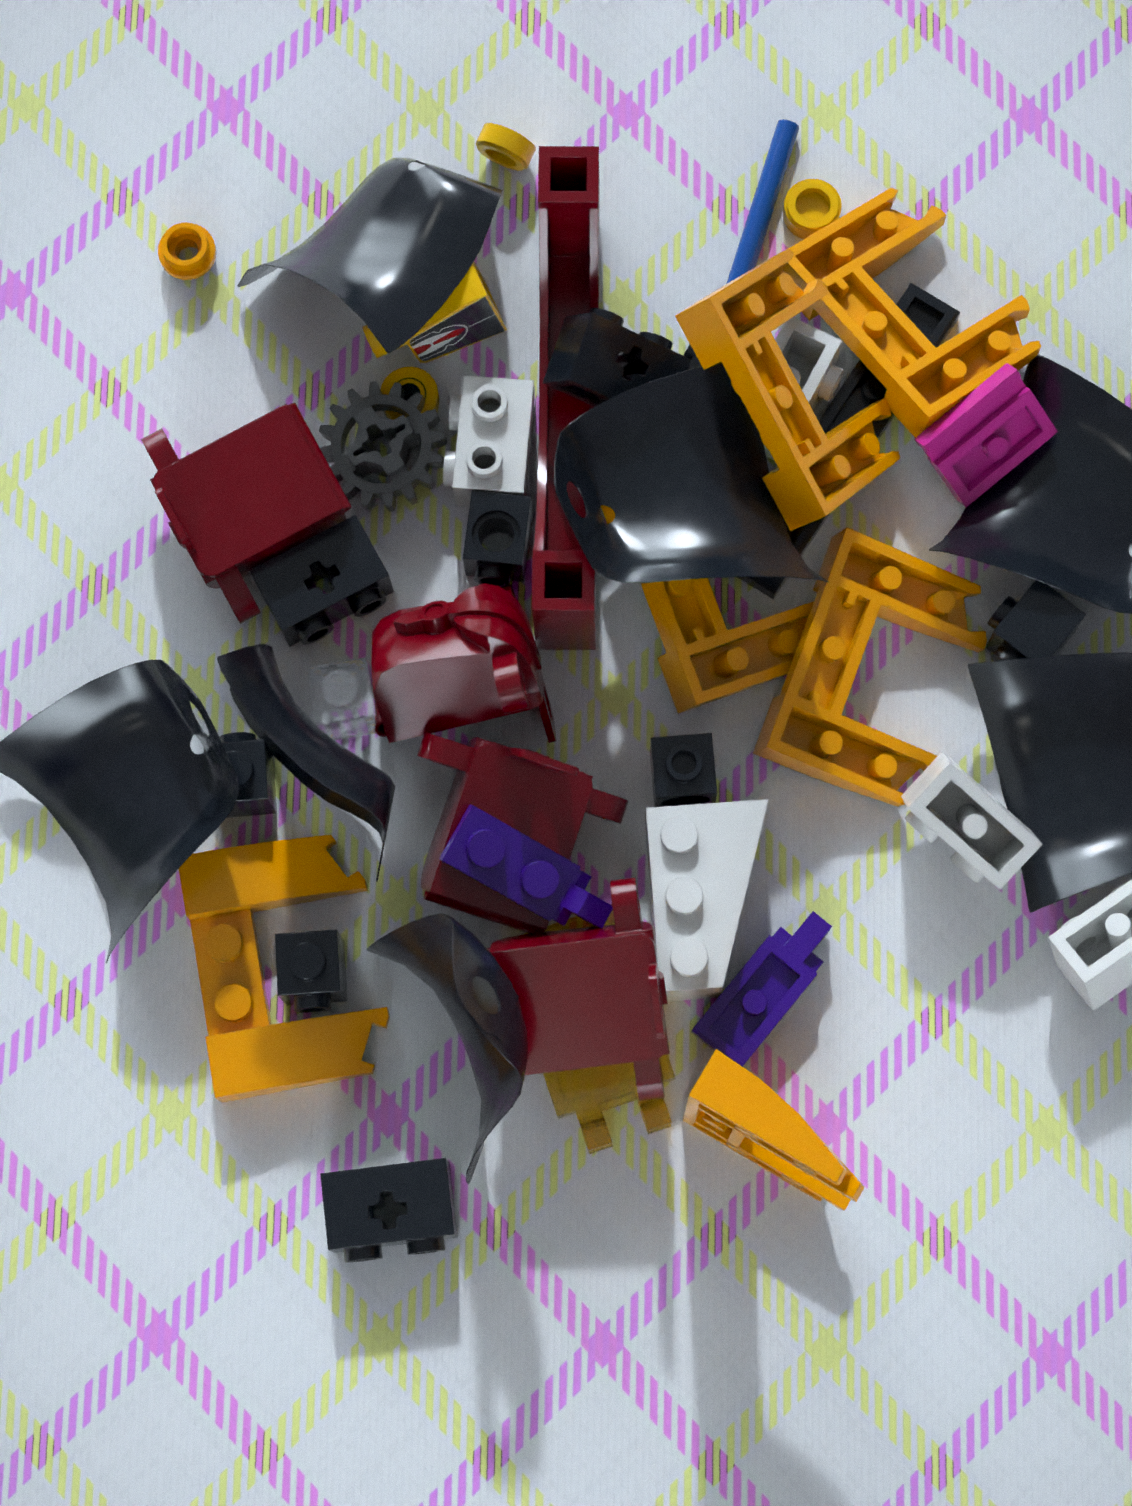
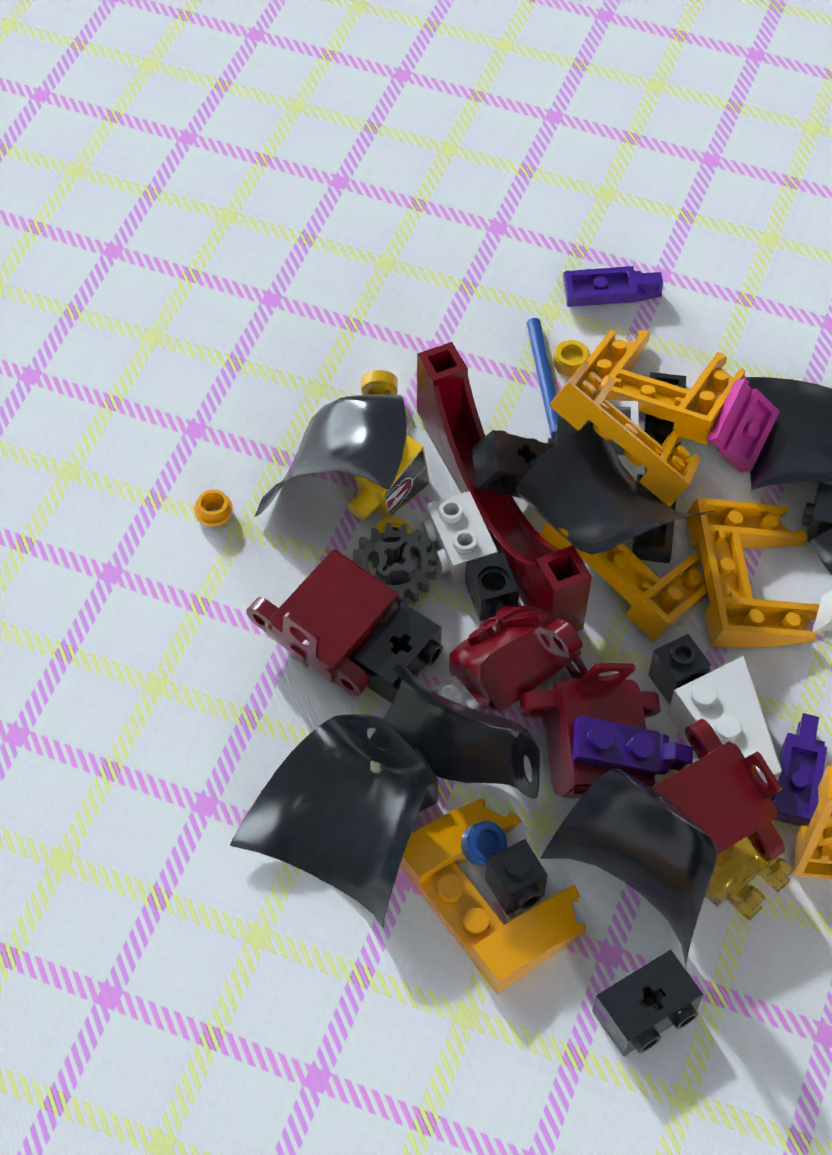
camera: 30 degrees left, 20 degrees down
none -> blue tile [461,821,507,867]
none -> dark purple hinge [563,266,663,307]

